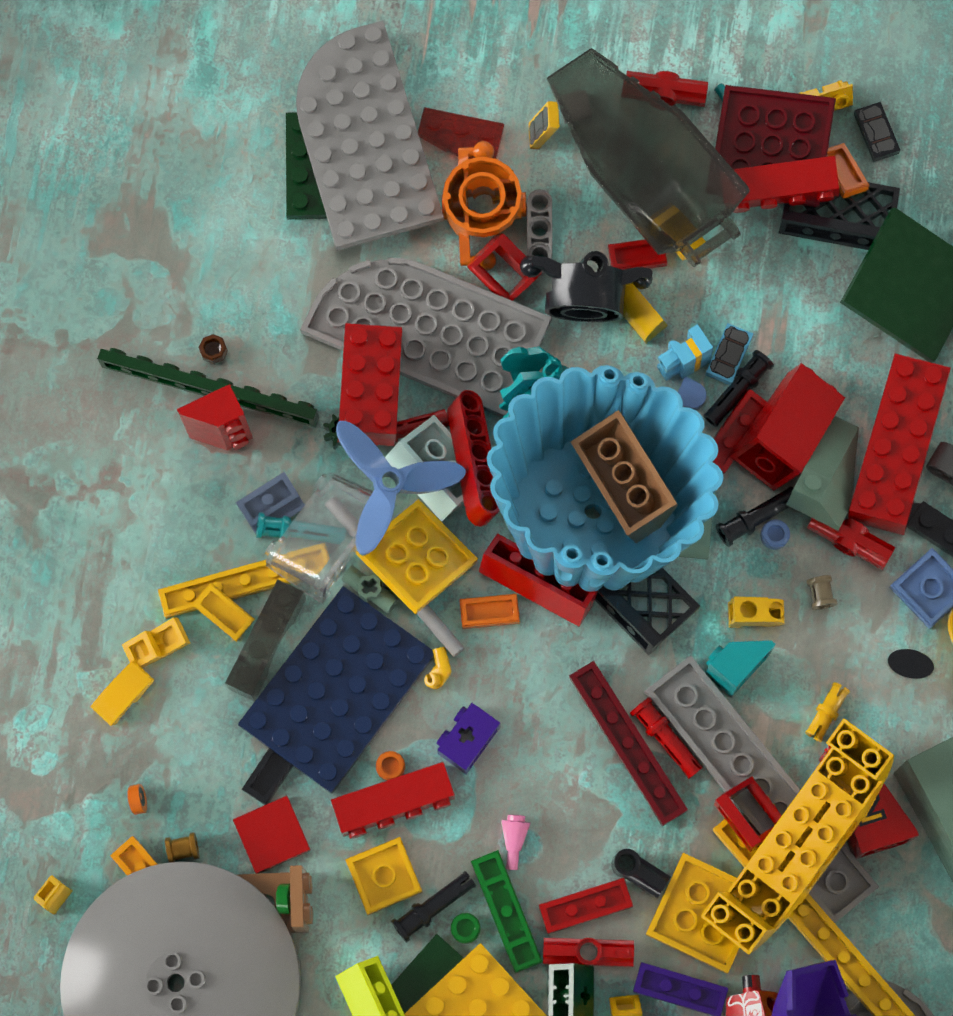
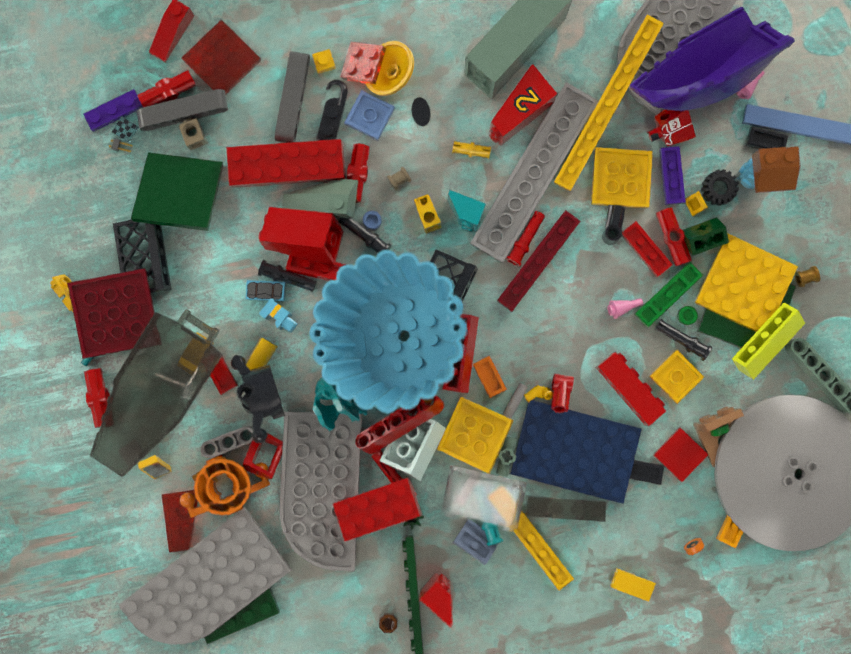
camera: 110 degrees left, 10 degrees up
yellow slope [34,875,73,915] -> none
yellow slope [122,617,190,668] -> none
pearl gold bush [165,832,200,863] -> none
yellow tile [192,582,255,642] -> none
medium blue piece [336,421,466,555] -> none
orange tile [376,751,405,781] -> none
dark purple brick [436,703,501,775] -> none
medium nougat slope [571,410,678,543] -> none
medium blue tile [678,377,706,410] -> none
yellow slope [701,718,894,955] -> none
red tile [714,776,782,852] -> none
red brick [722,156,839,213] -> none
orange tile [827,143,869,199] -> none
tile [854,102,900,162] -> none
none -> red piece [551,373,574,413]

